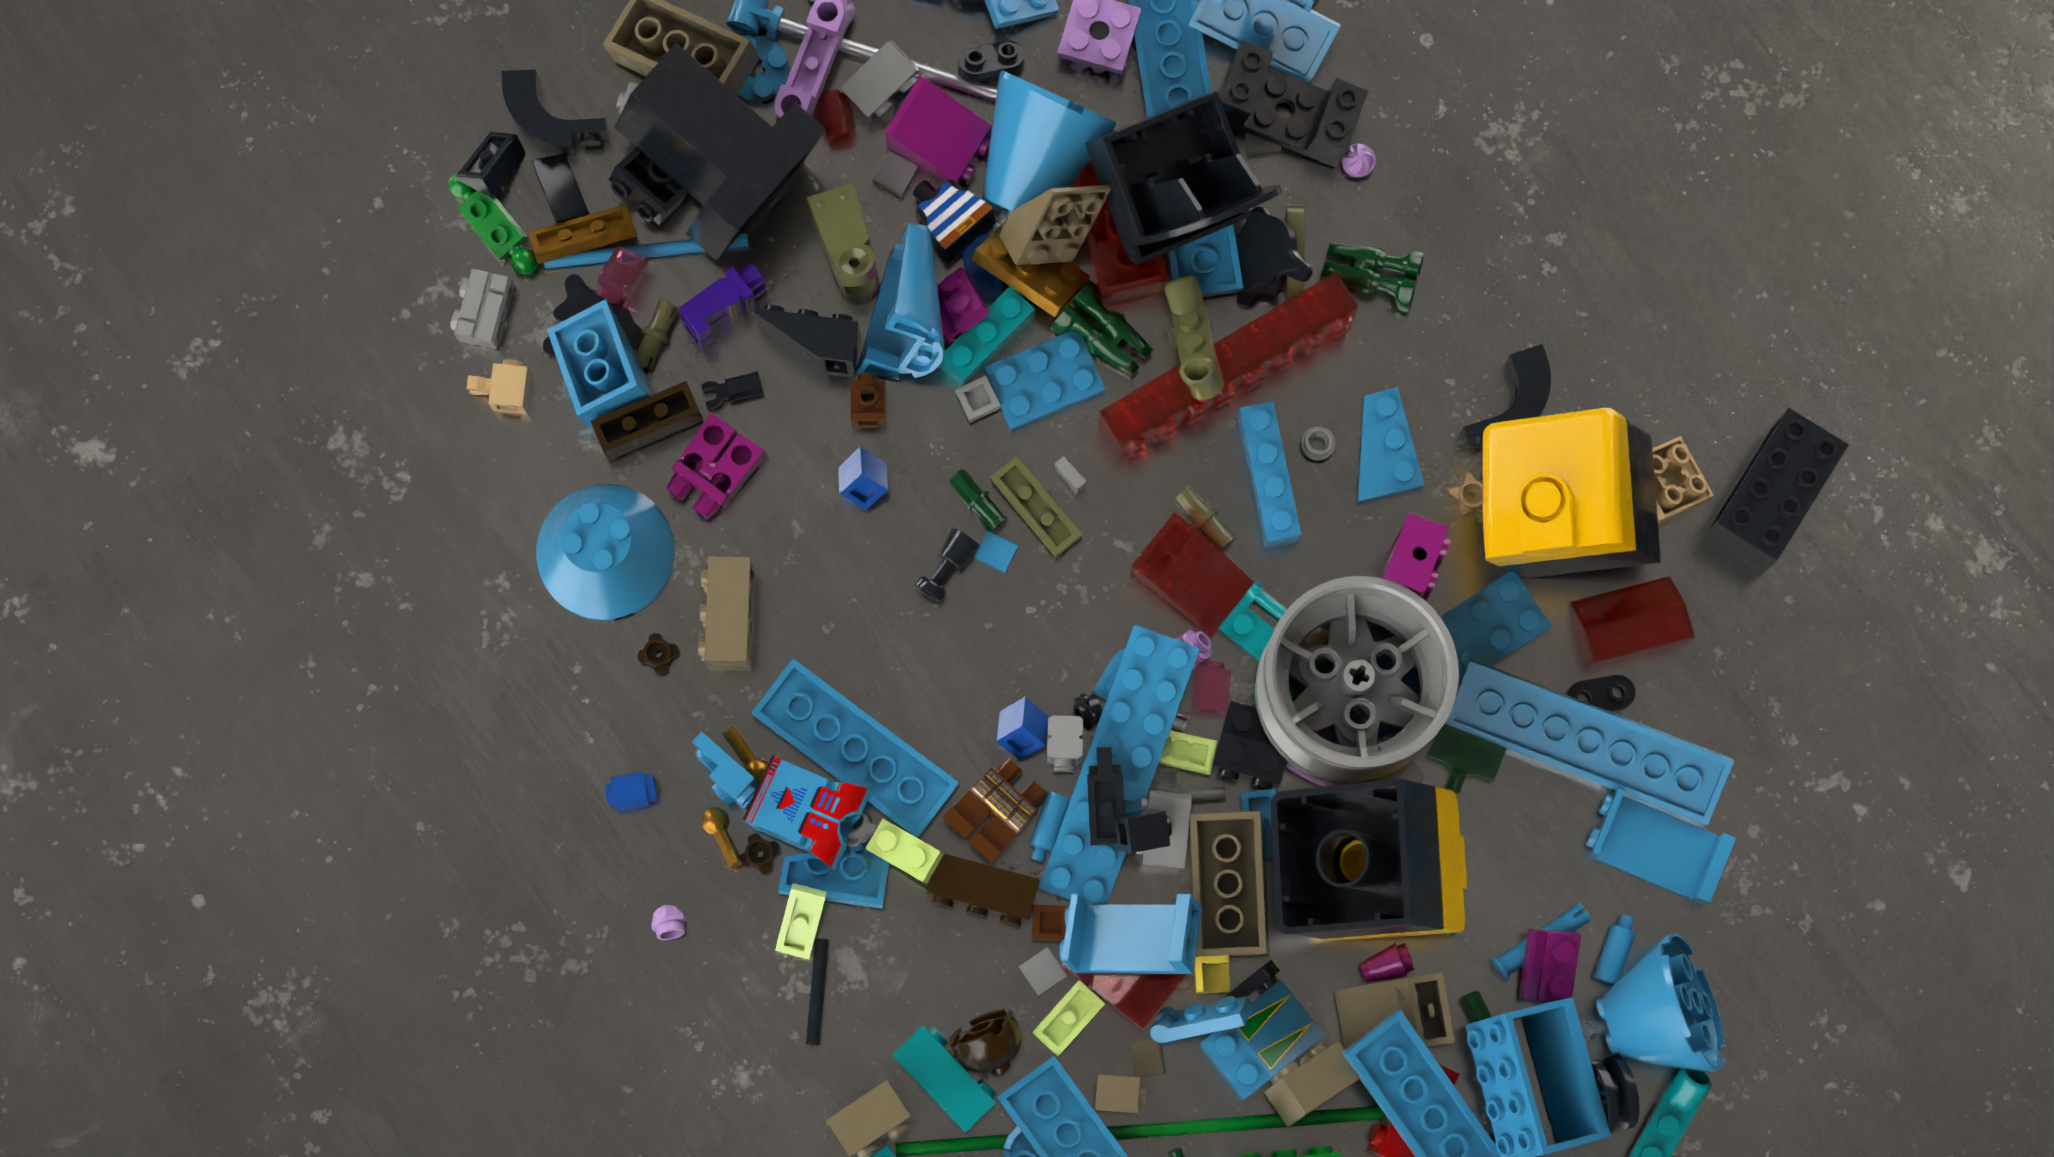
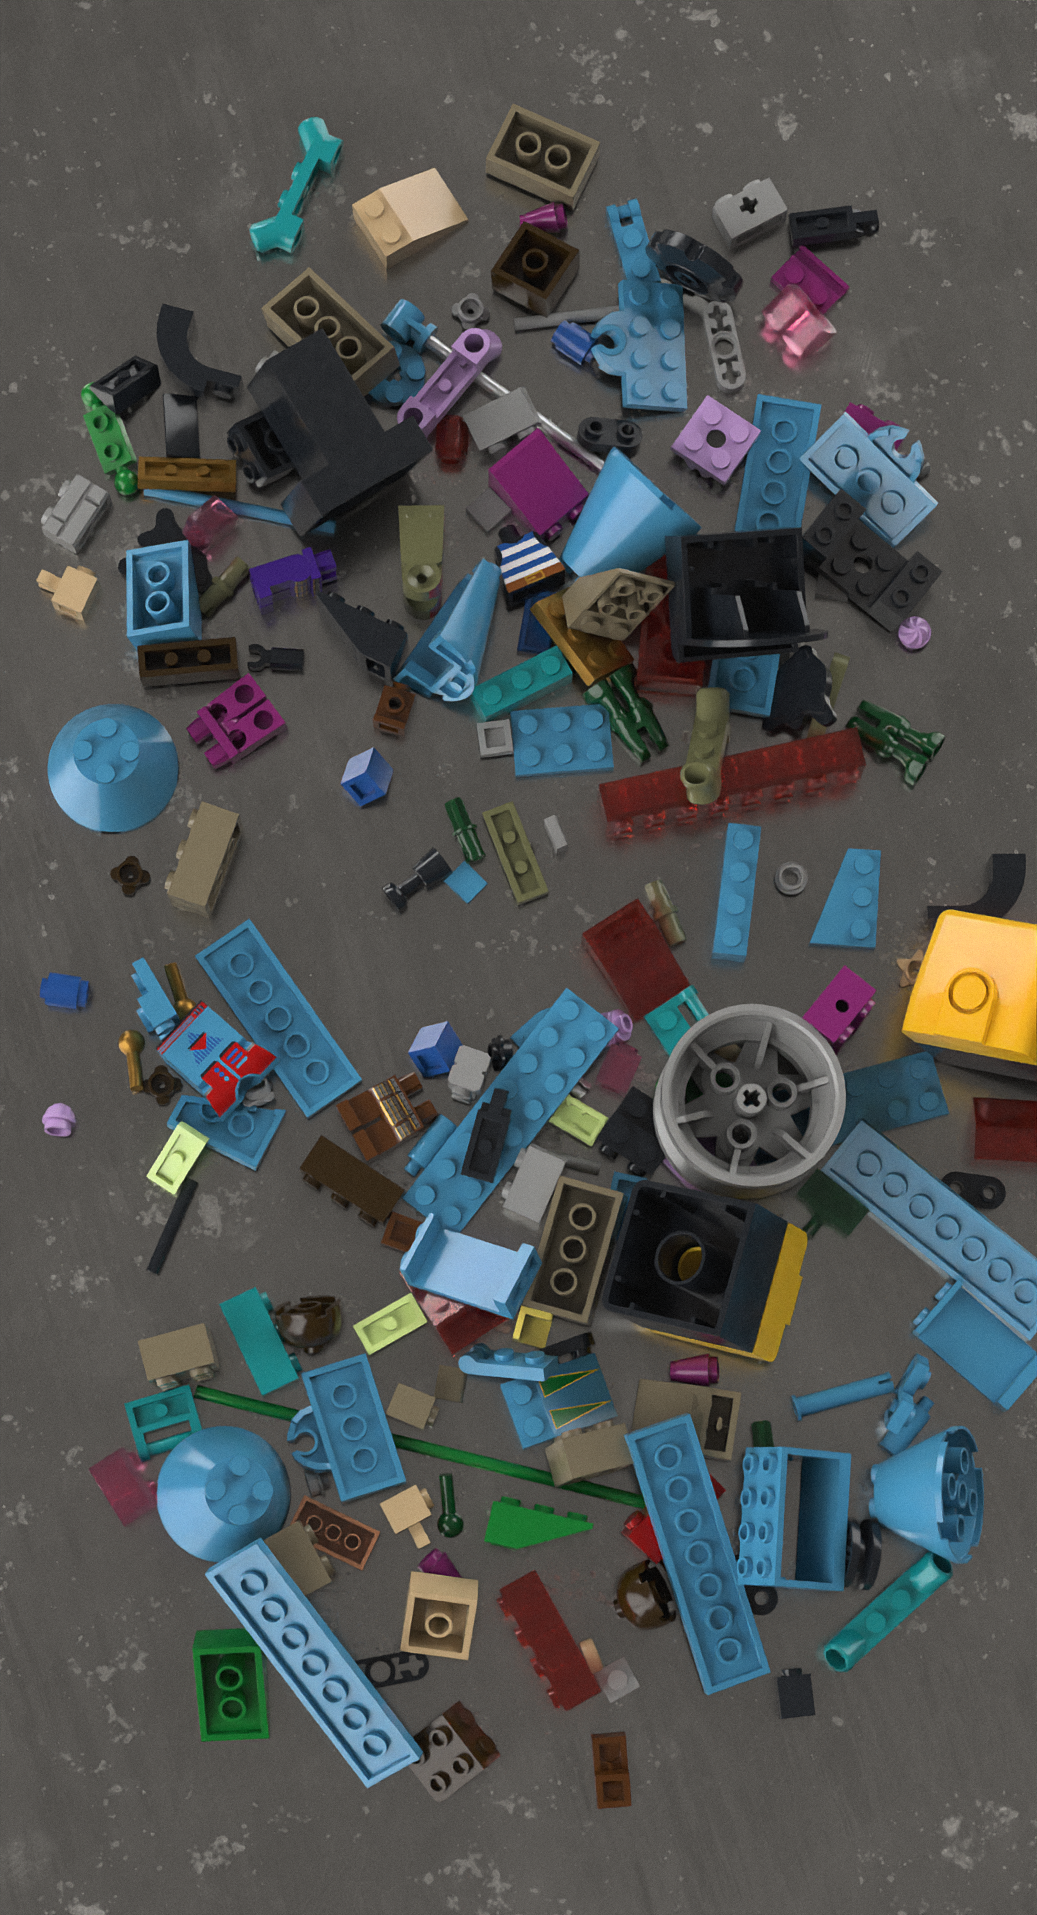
camera: 15 degrees right, 0 degrees up
yellowish green plate [865,818,944,884] -> none
magenta plate [937,266,990,344] -> none
light grey tile [1018,947,1067,996] -> none
black brick [1113,808,1172,853] -> none
magenta plate [1519,928,1581,1002] -> none
none -> dark azure plate [884,1353,931,1435]

